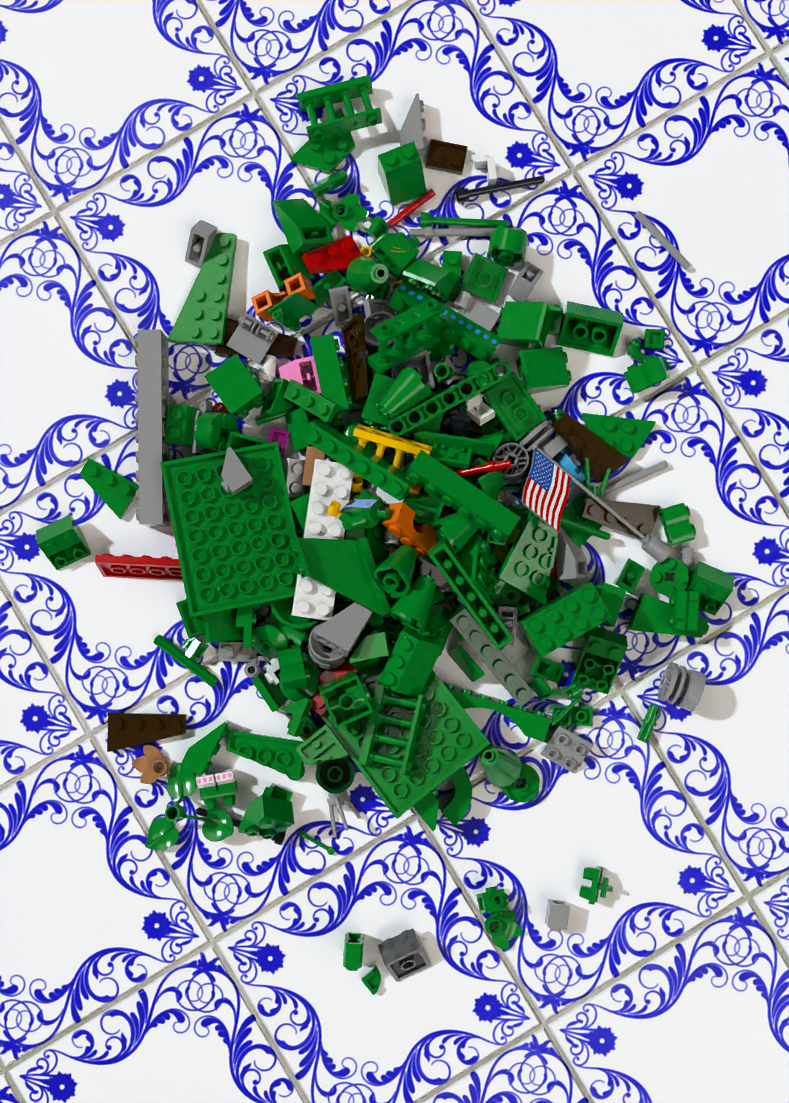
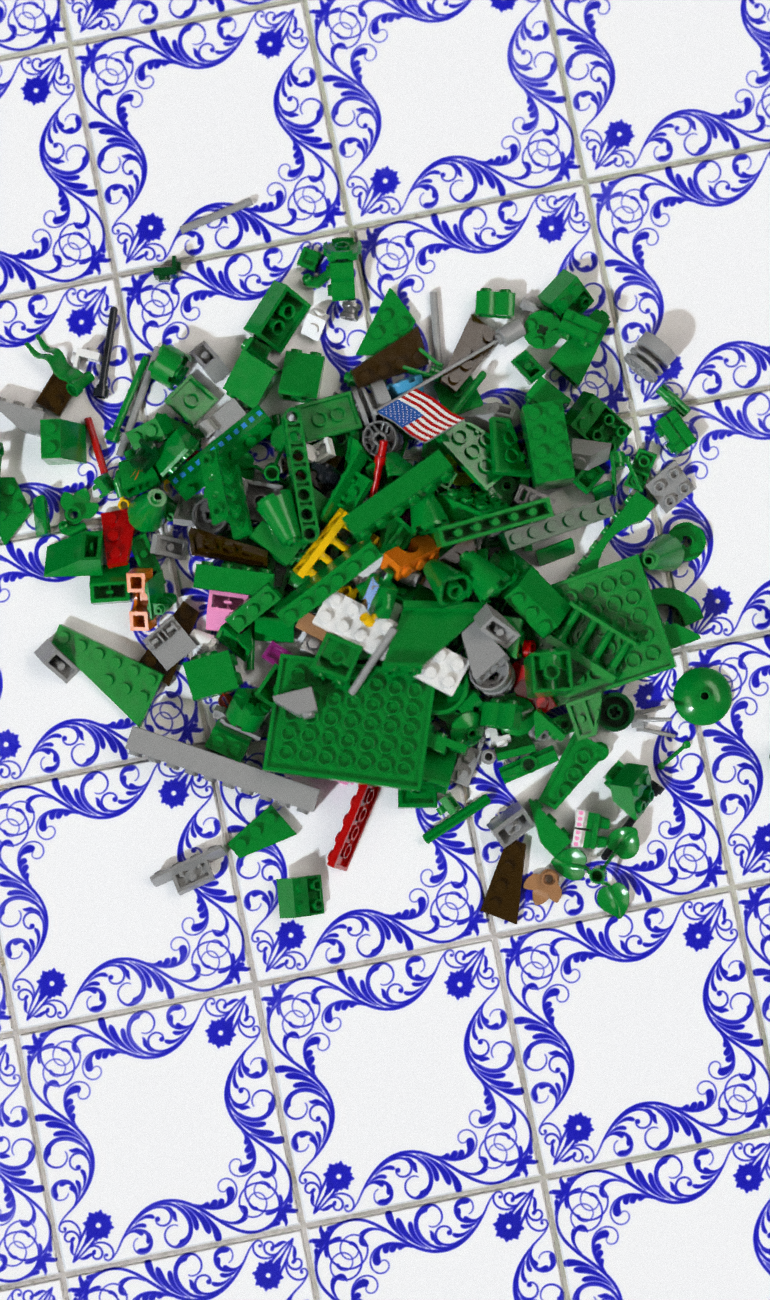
camera: 65 degrees left, 0 degrees up
none -> green flag [24,334,95,397]
none -> green brick [125,413,174,451]
none -> dark green bracket [129,438,160,474]
none -> light grey bracket [150,845,227,896]
none -> dark green bracket [153,255,182,282]
none -> white bracket [300,308,330,341]
none -> green plate [311,632,363,687]
none -> green plate [323,237,362,262]
none -> flat silver wheel [339,301,361,322]
none -> light grey bar [348,626,398,696]
none -> light grey slope [473,604,520,649]
none -> light grey slope [486,802,535,849]
none -> green wing [489,417,532,478]
none -> green piece [498,745,559,784]
none -> red tile [522,640,536,658]
none -> light grey slope [571,438,611,470]
none -> green brick [654,409,697,456]
none -> green dish [673,667,732,726]

